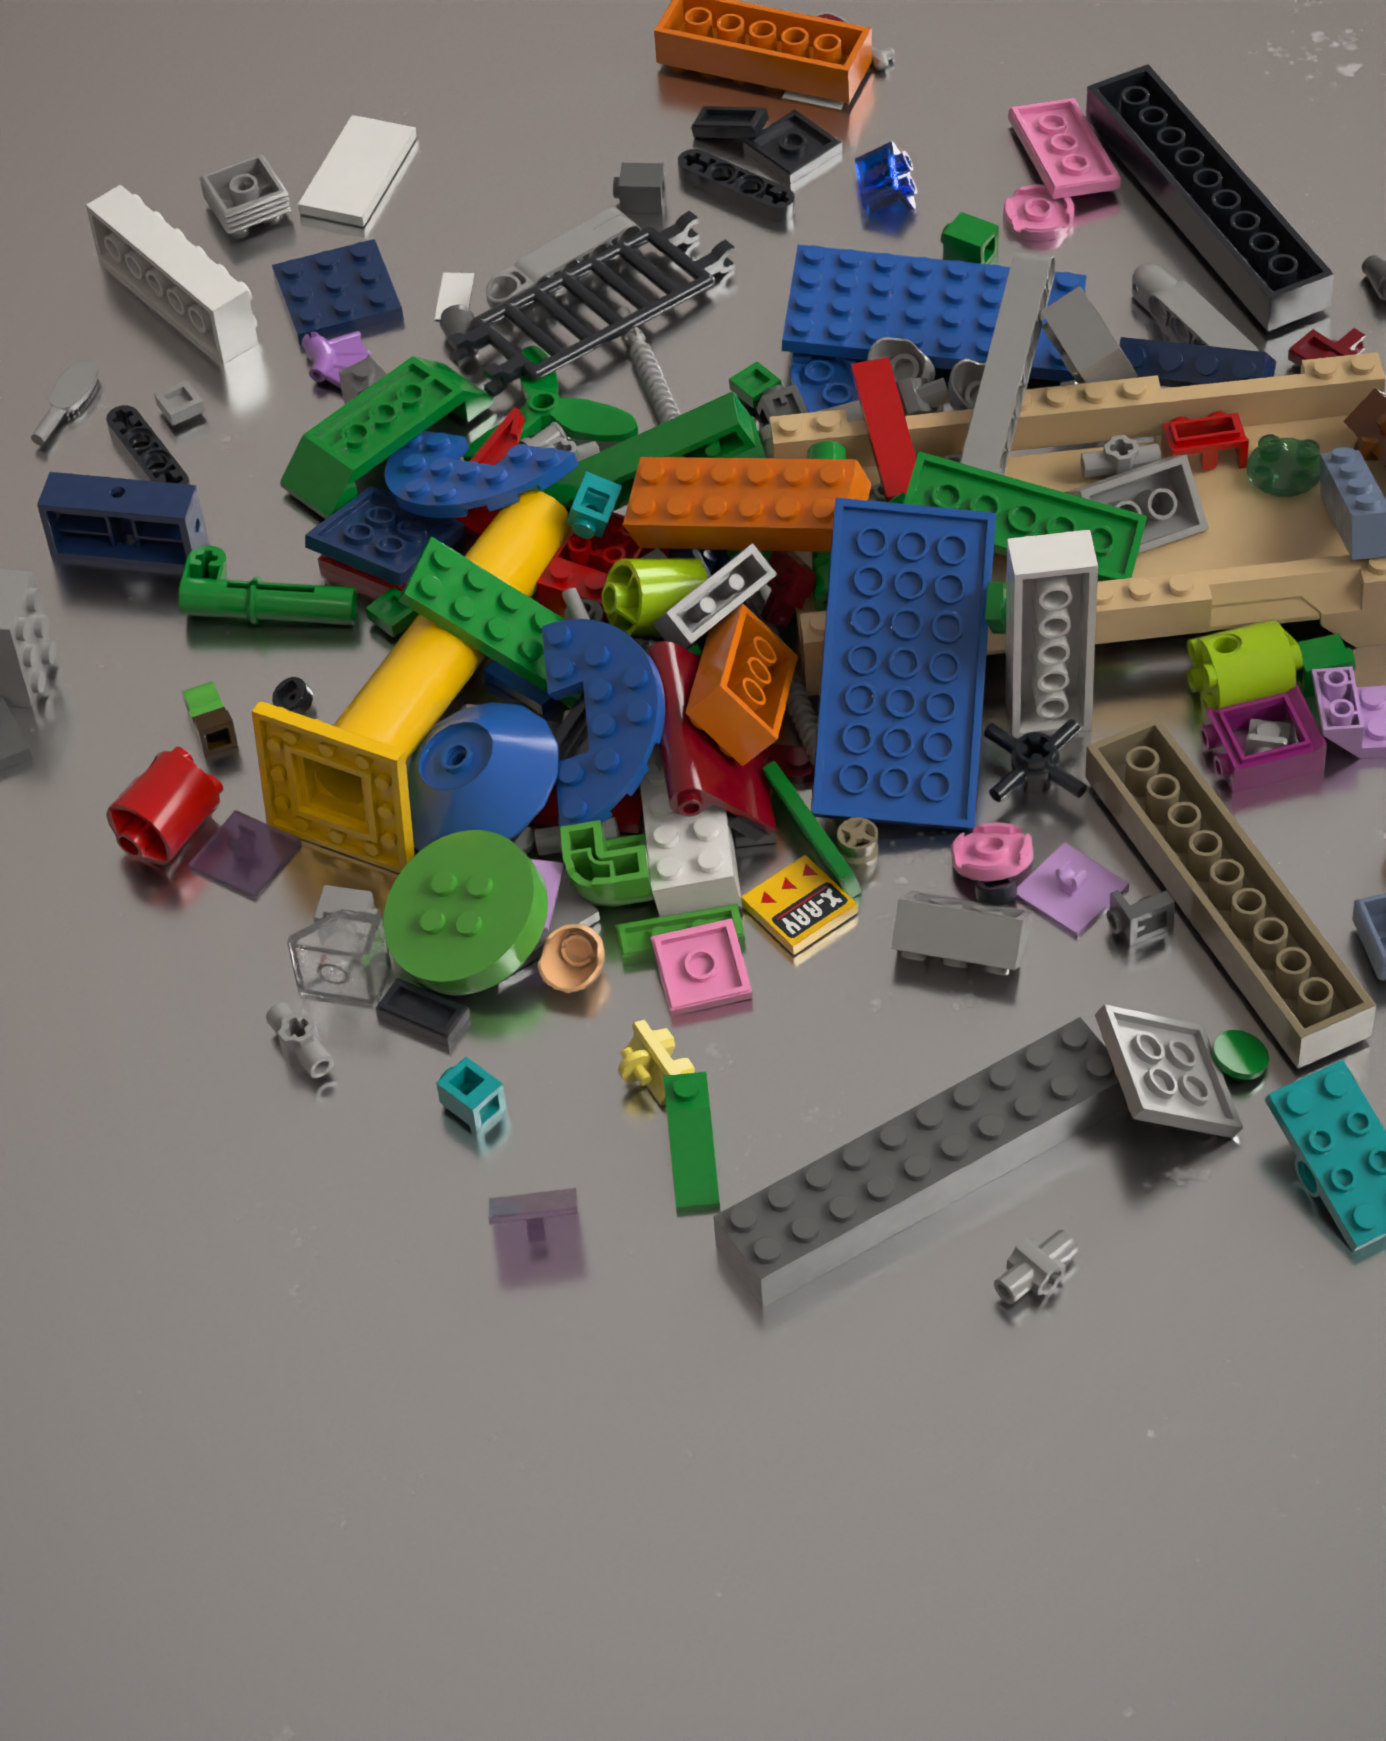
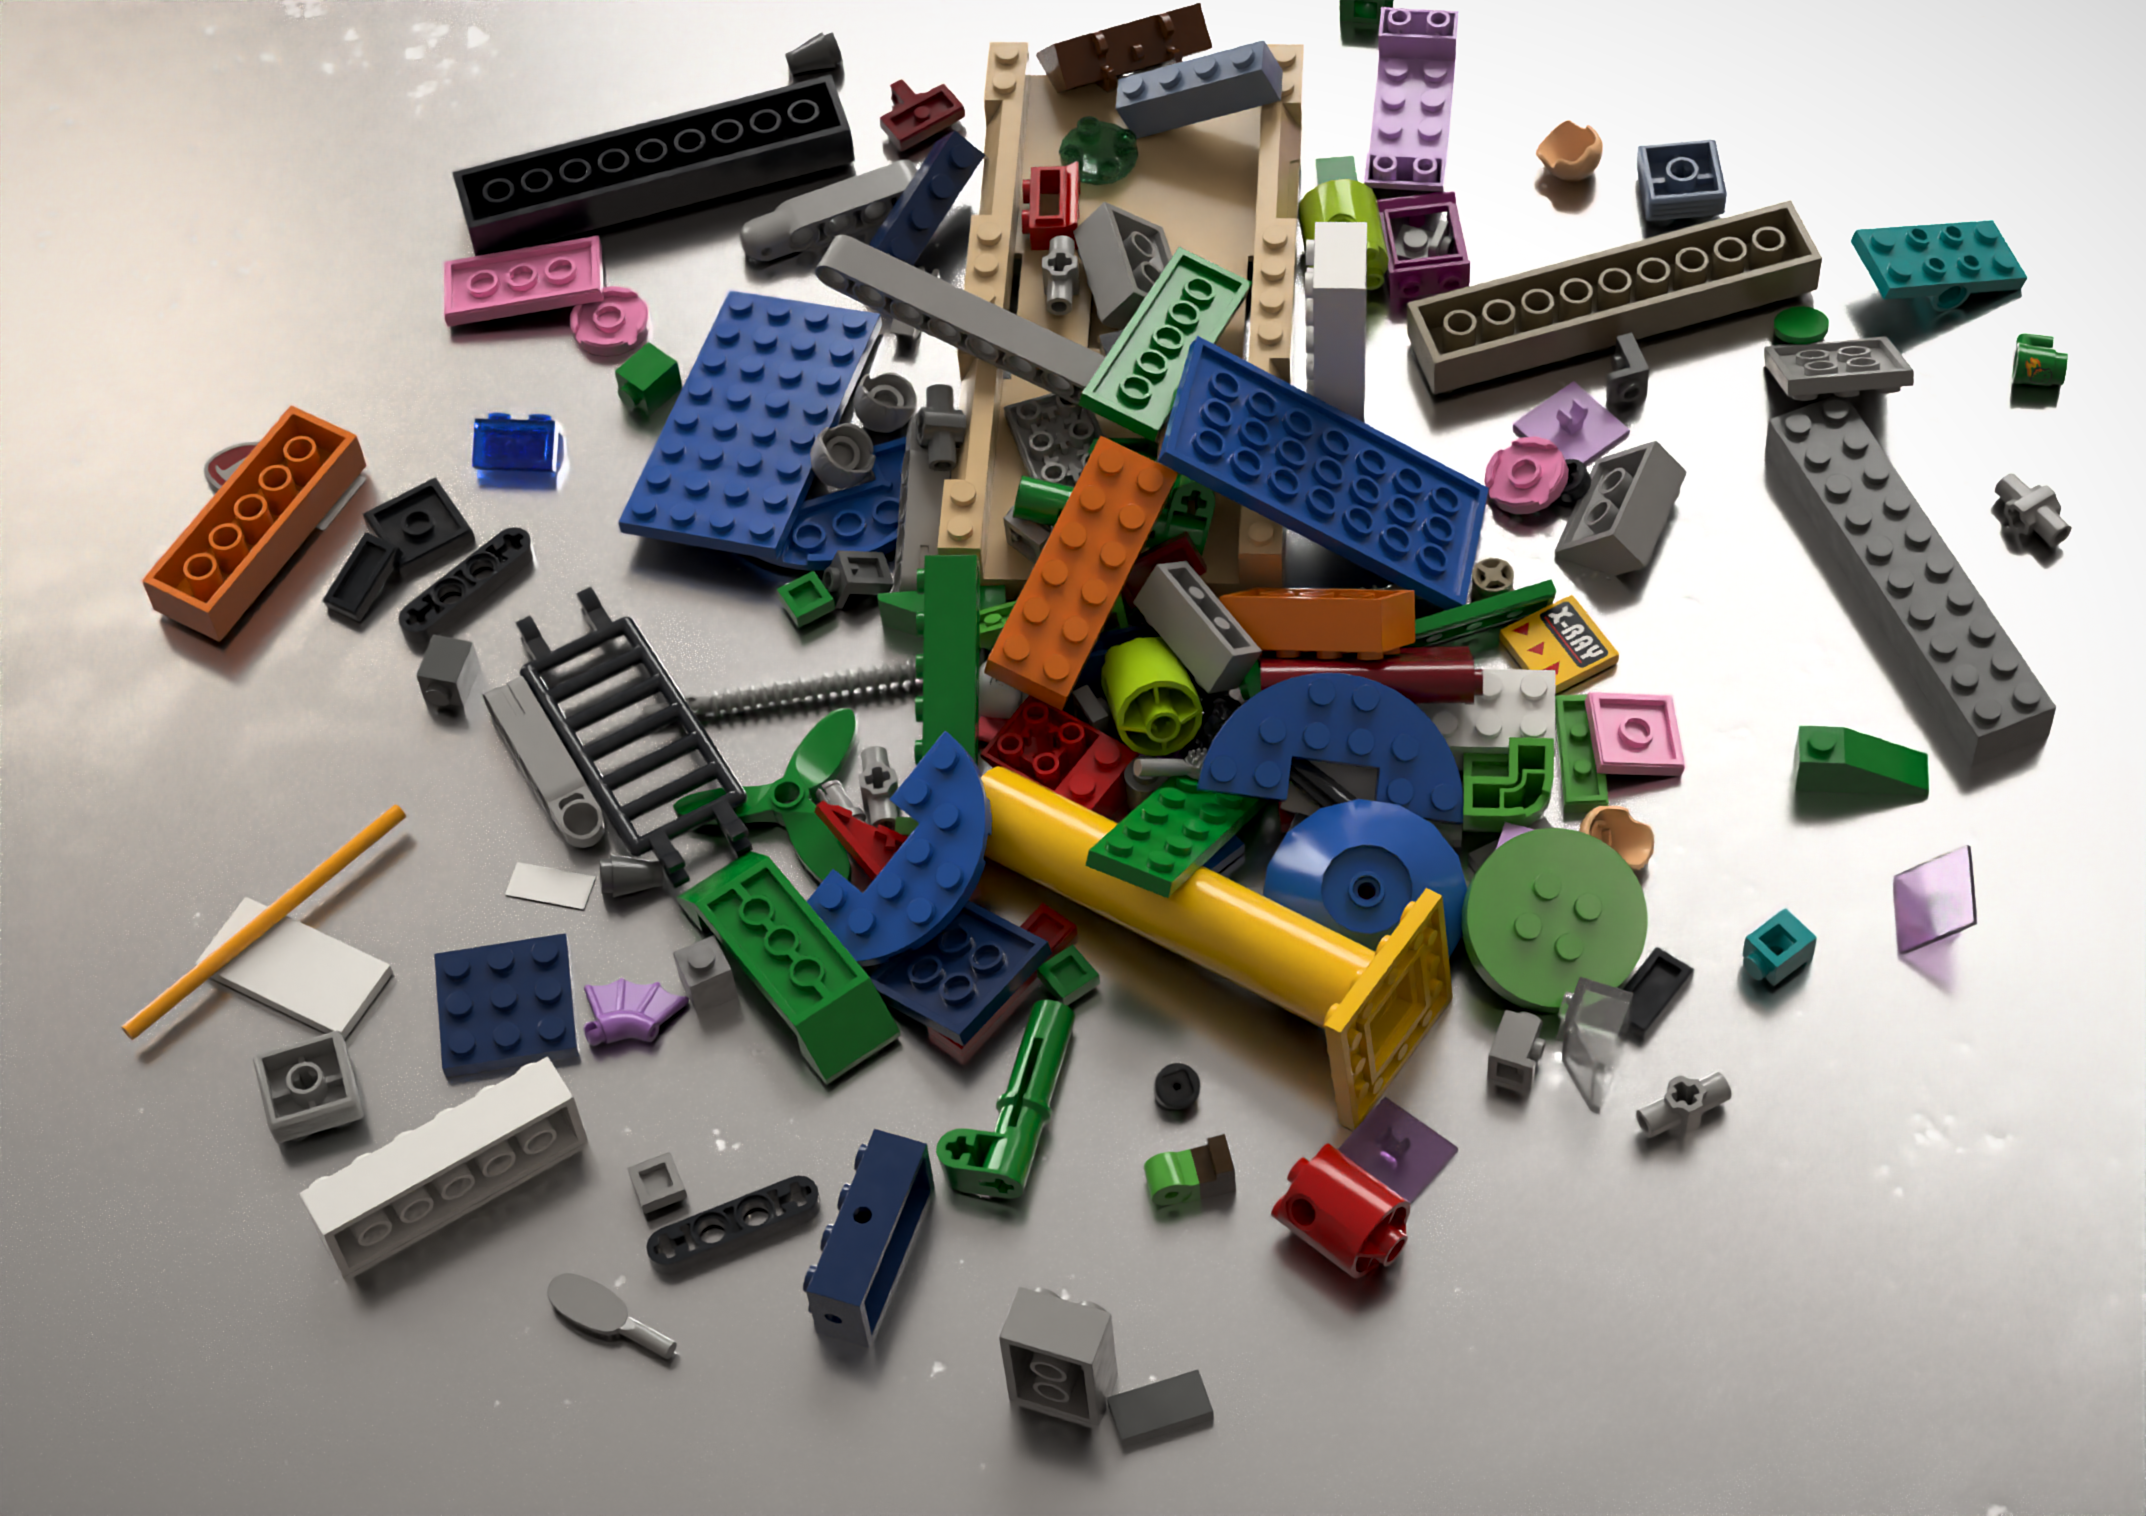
camera: 80 degrees left, 5 degrees up
teal brick [566,471,622,538] -> none
light yellow hips [618,1020,695,1105] -> none
red tile [851,357,916,502] -> none
black bar [984,719,1087,802] -> none
green plate [985,582,1007,634] -> none
light grey piece [1041,286,1138,384] -> none
none -> light orange piece [121,804,406,1041]
none -> green piece [2011,333,2068,387]

